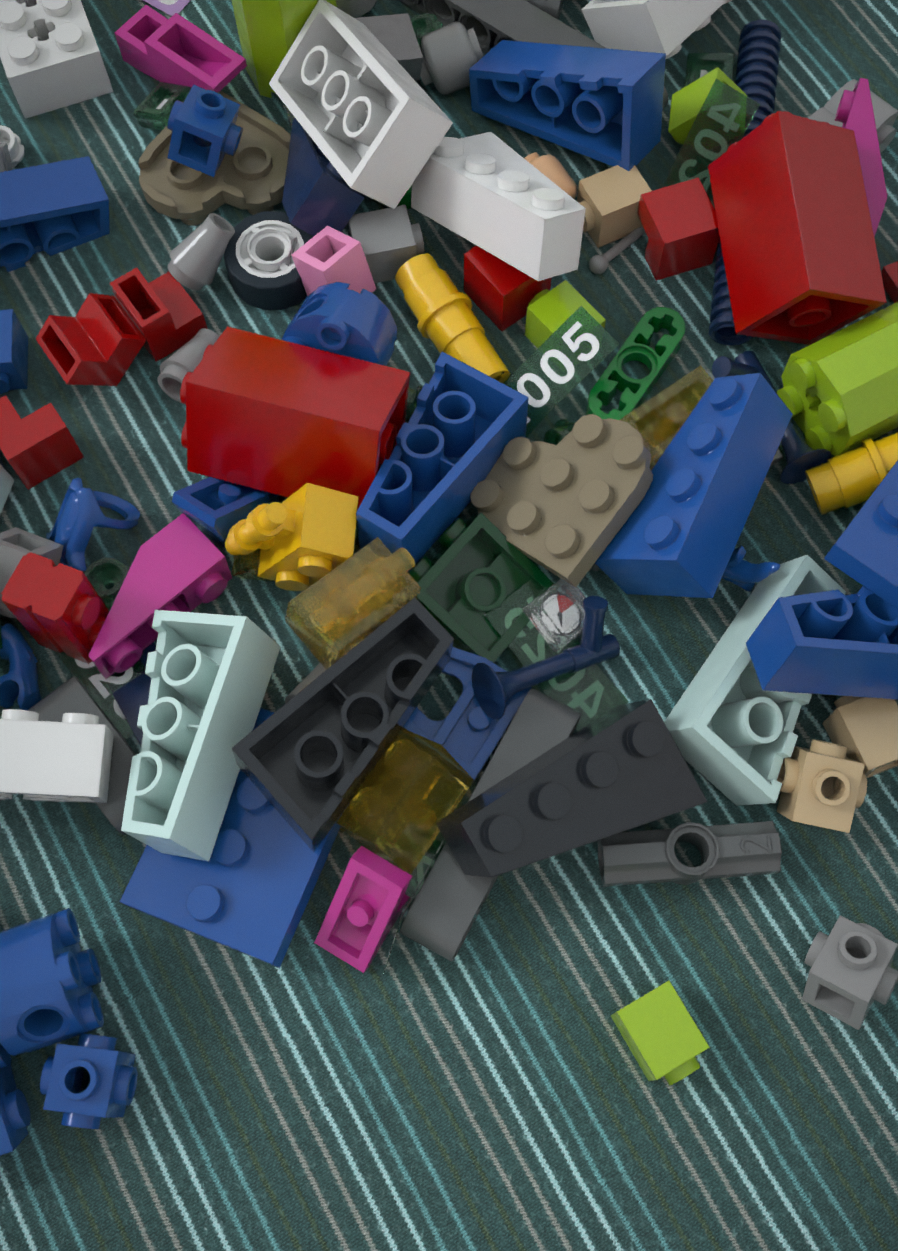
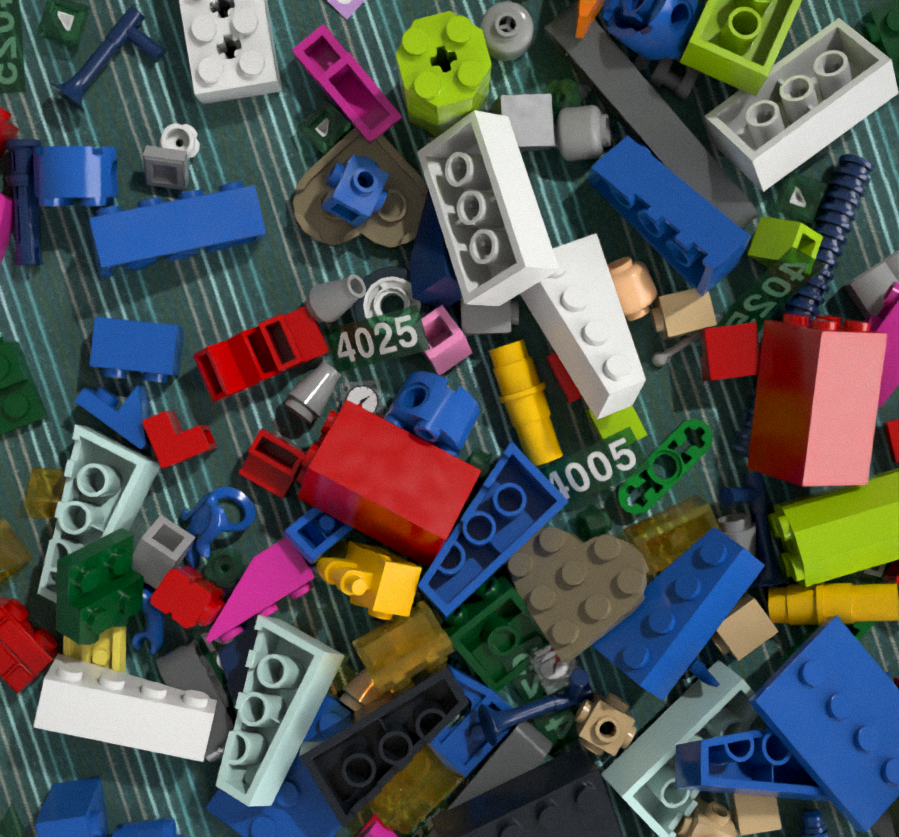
camera: 10 degrees right, 20 degrees up
none -> red piece [238,429,307,499]
none -> clear green sticker [325,305,430,372]
none -> tan brick [574,691,636,757]
none -> tan brick [710,594,779,661]

